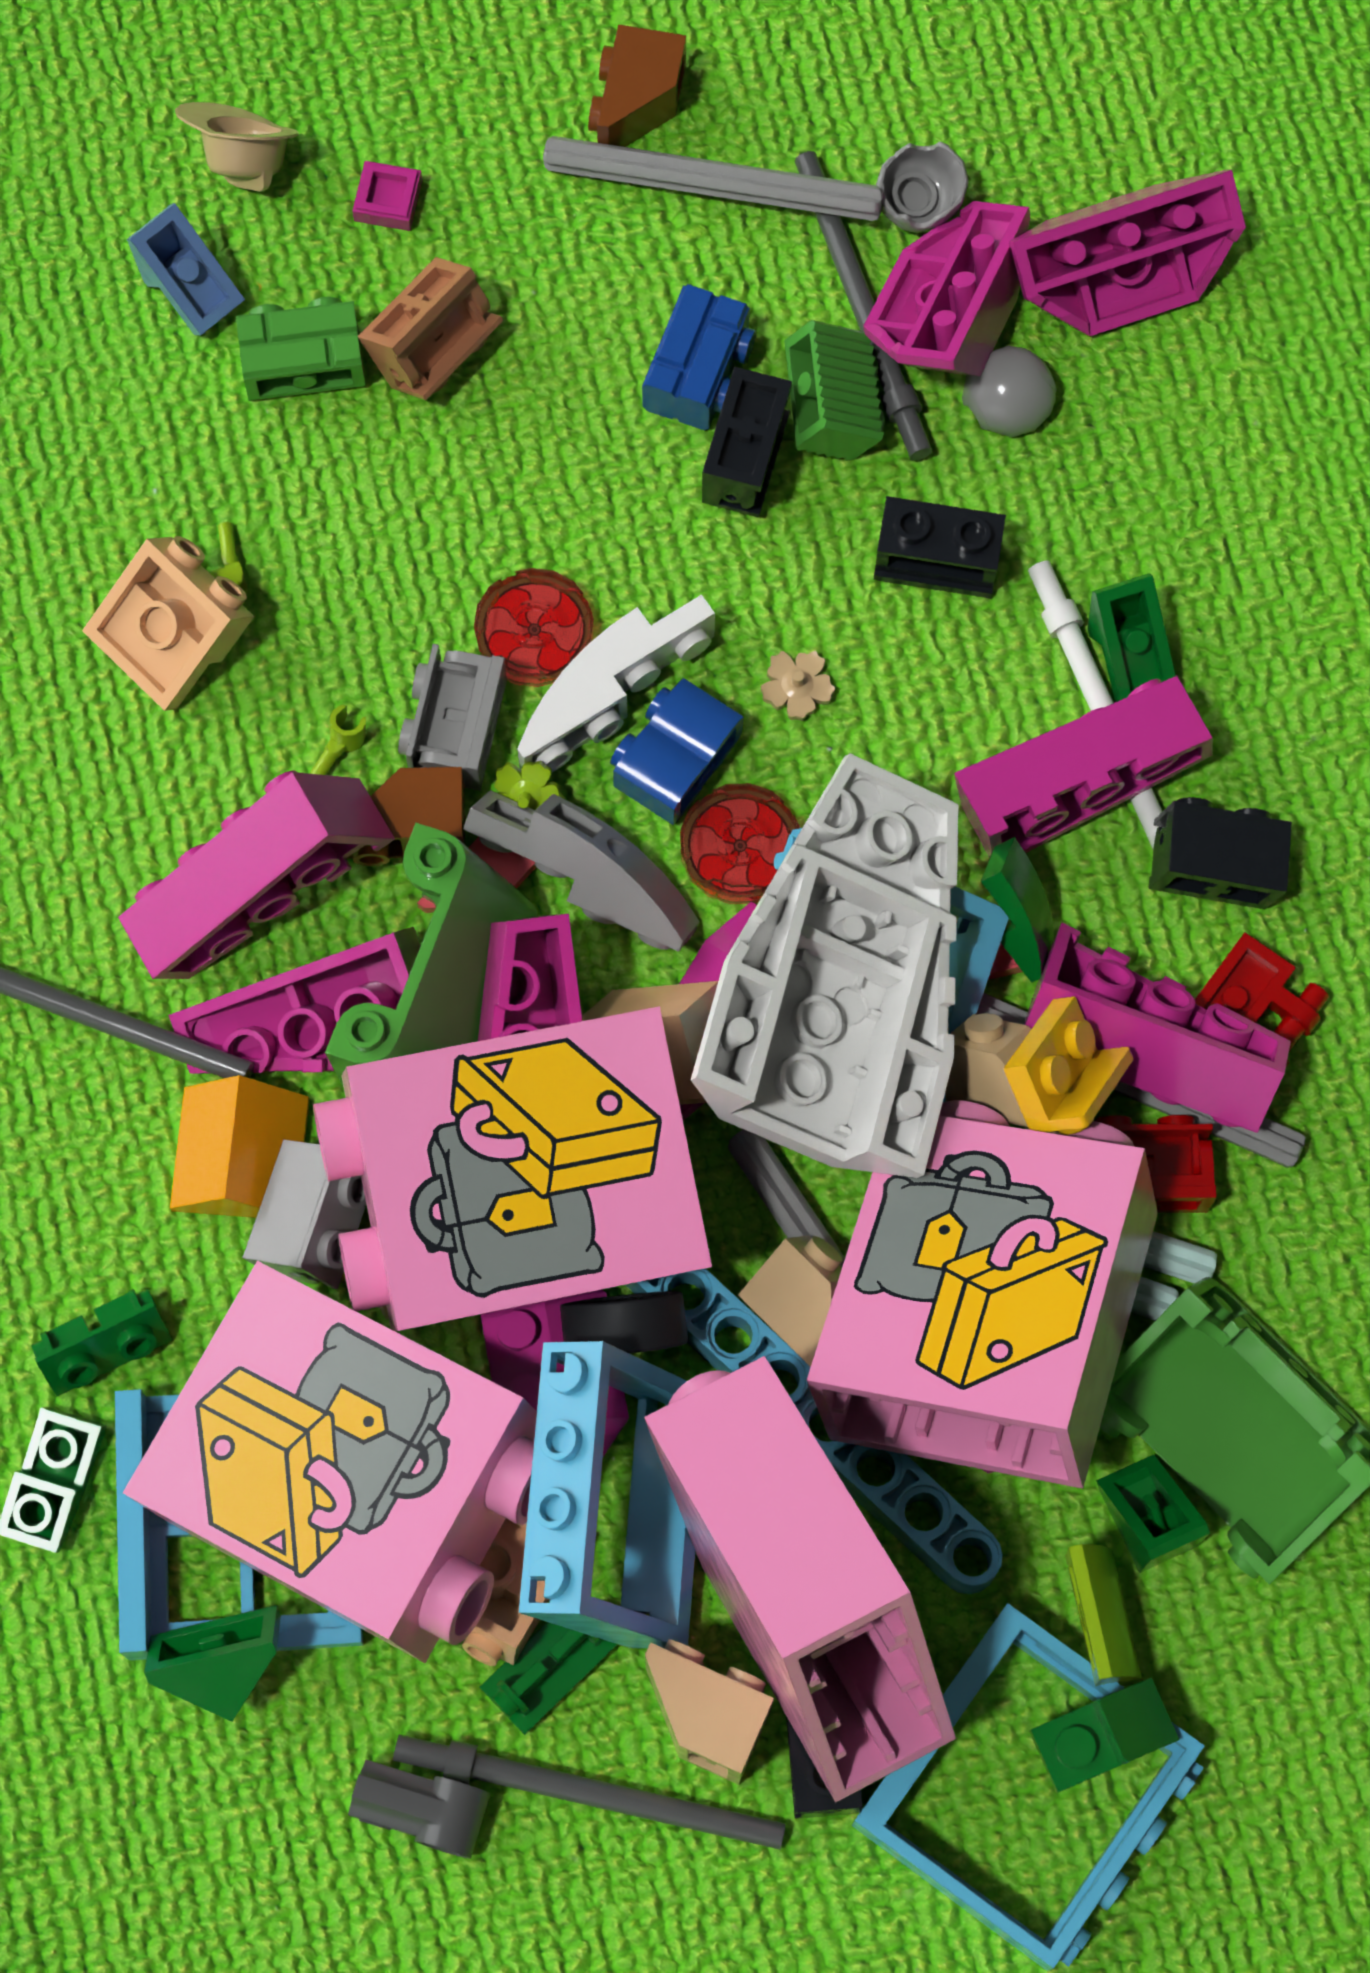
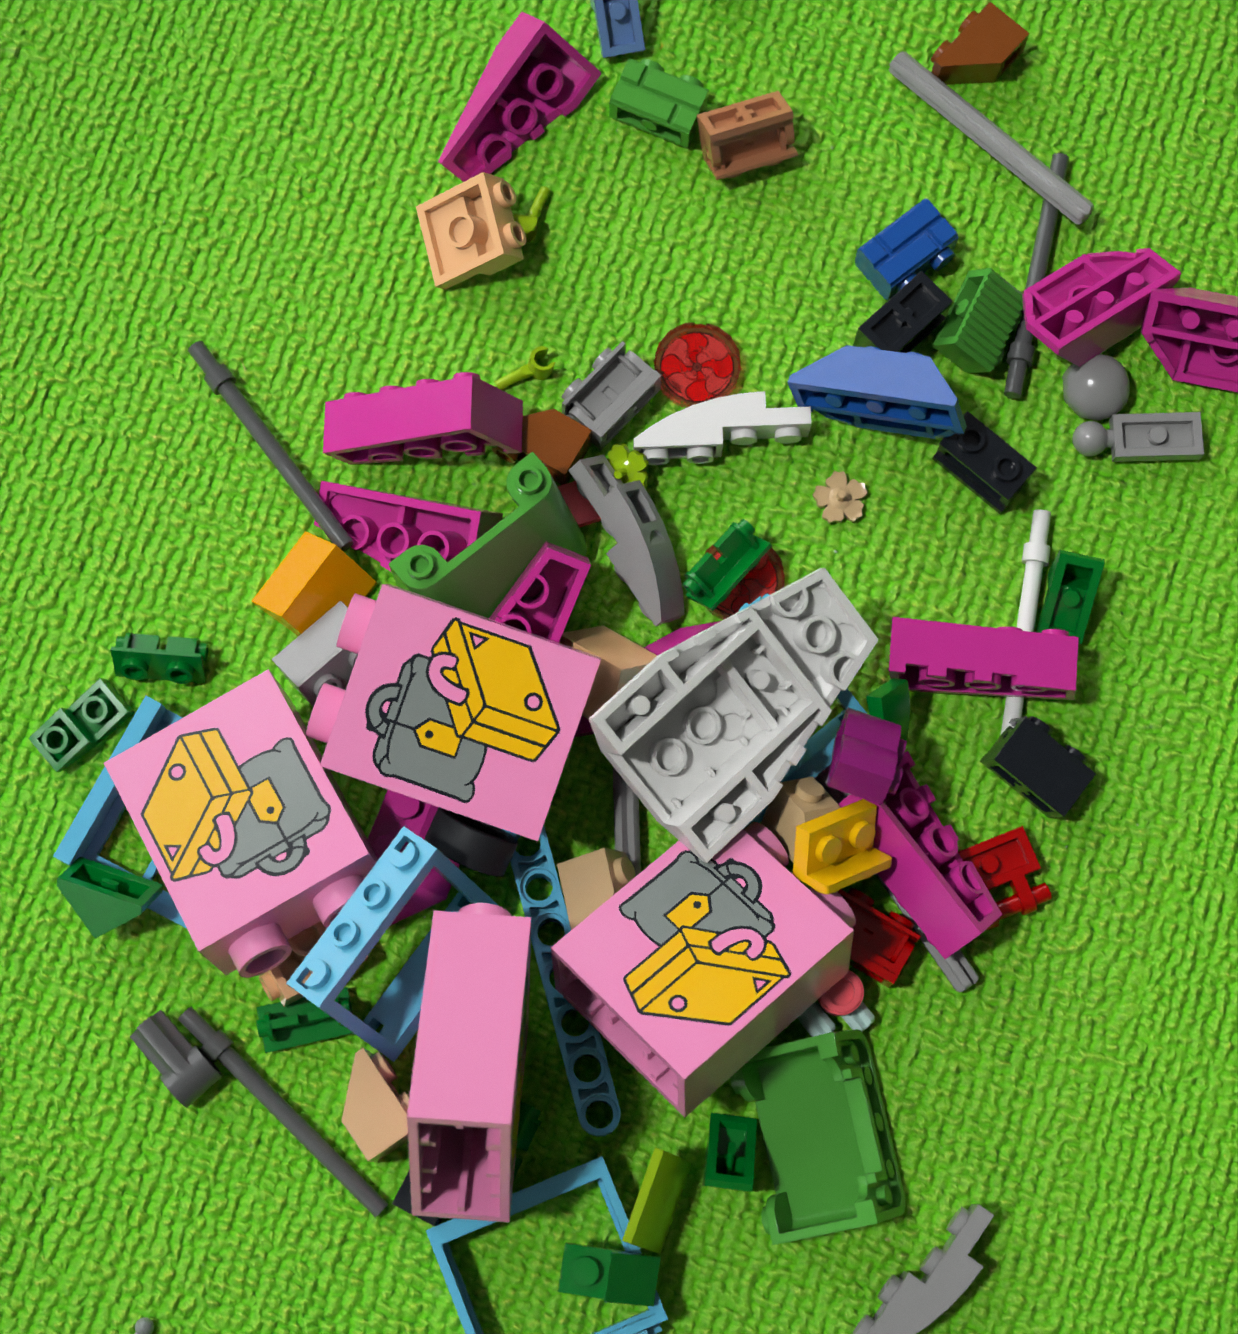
camera: 30 degrees right, 5 degrees up
dark pink tile [352,161,423,231] -> none
blue brick [610,678,744,825] -> none
light grey hair [876,142,969,233] -> none
none -> dark pink wedge [438,12,602,182]
none -> green hinge [682,519,772,611]
none -> wedge [787,345,967,439]
none -> coral tile [817,970,864,1016]
none -> magenta brick [827,707,907,805]
none -> light grey plate [1072,412,1204,462]

